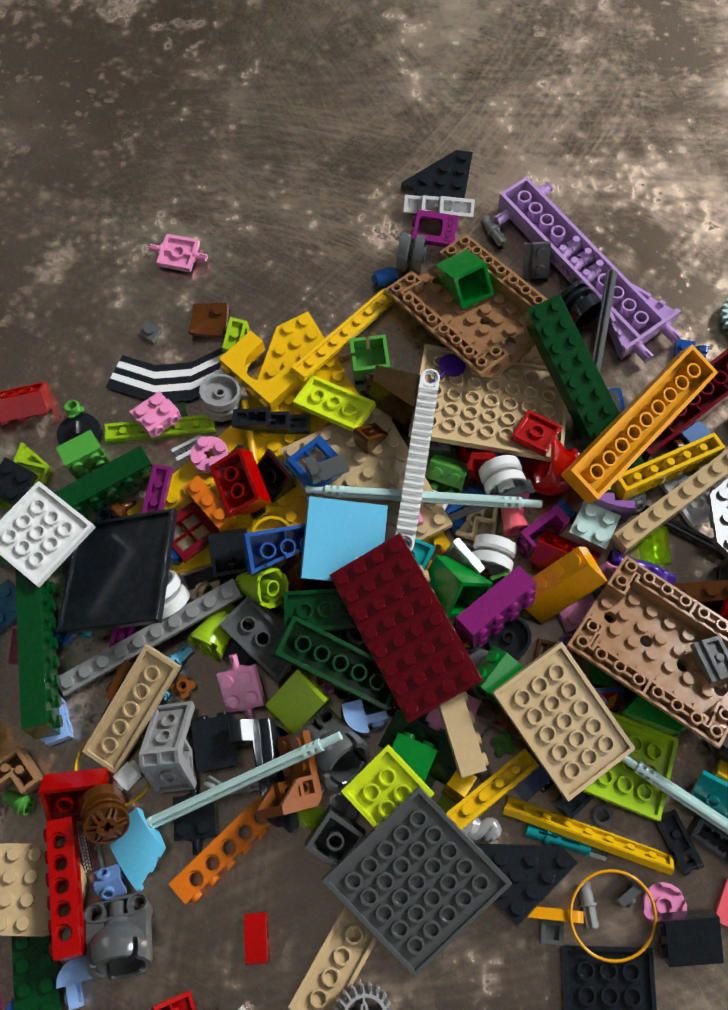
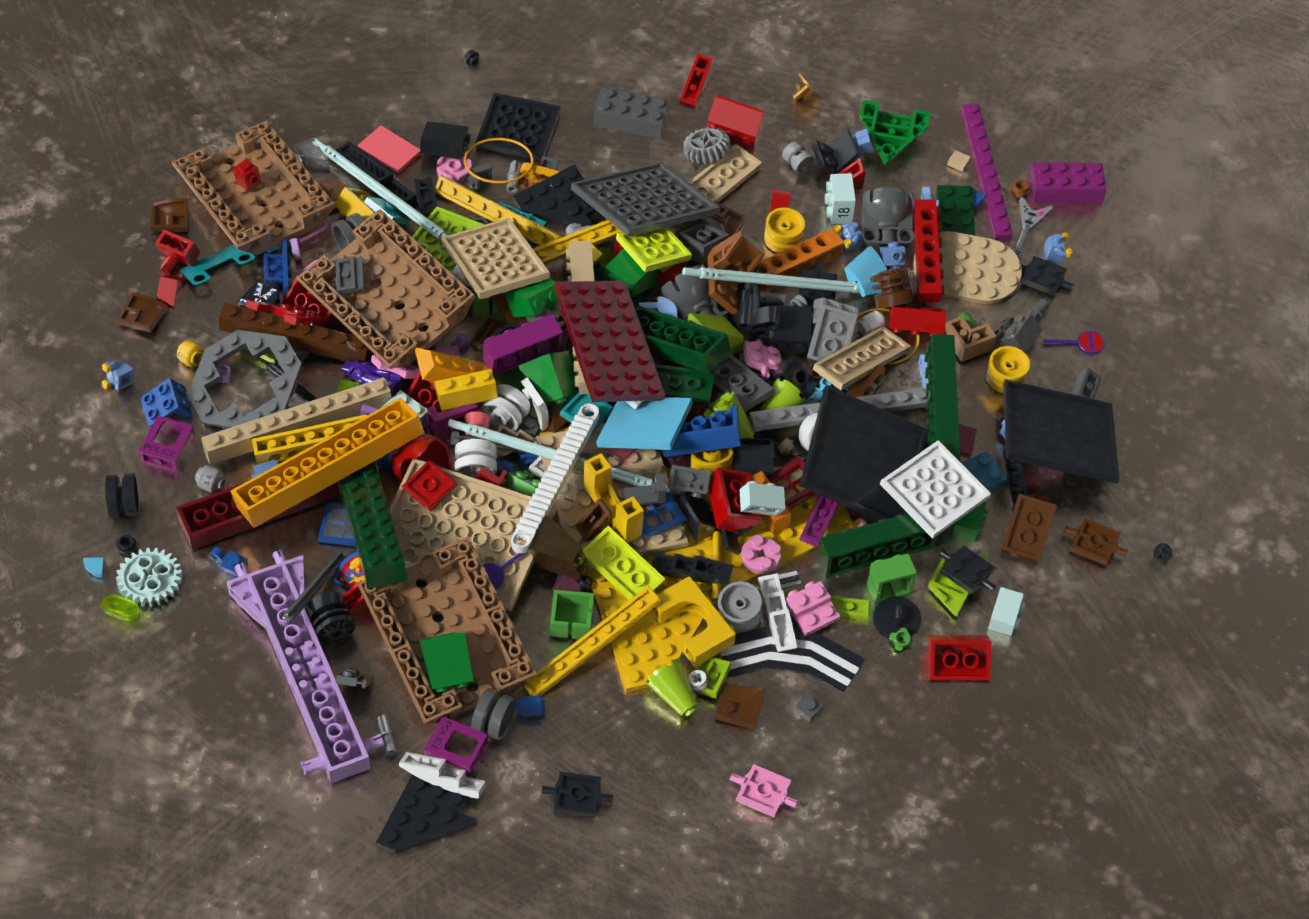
camera: 175 degrees left, 15 degrees down
none -> yellow slope [433,368,498,411]
none -> black plate [542,772,613,818]
none -> yellow arch [583,453,644,543]
none -> lime cone [645,658,698,717]
none -> dark grey bracket [668,465,711,499]
none -> white bush [688,670,707,691]
none -> reddish brown plate [699,202,746,237]
none -> light aqua brick [740,481,785,516]
none -> white slope [758,573,797,652]
none -> yellow wheel [764,207,805,252]
none -> black brick [772,357,818,399]
none -> light aqua brick [825,174,856,225]
none -> medium blue piece [834,222,863,252]

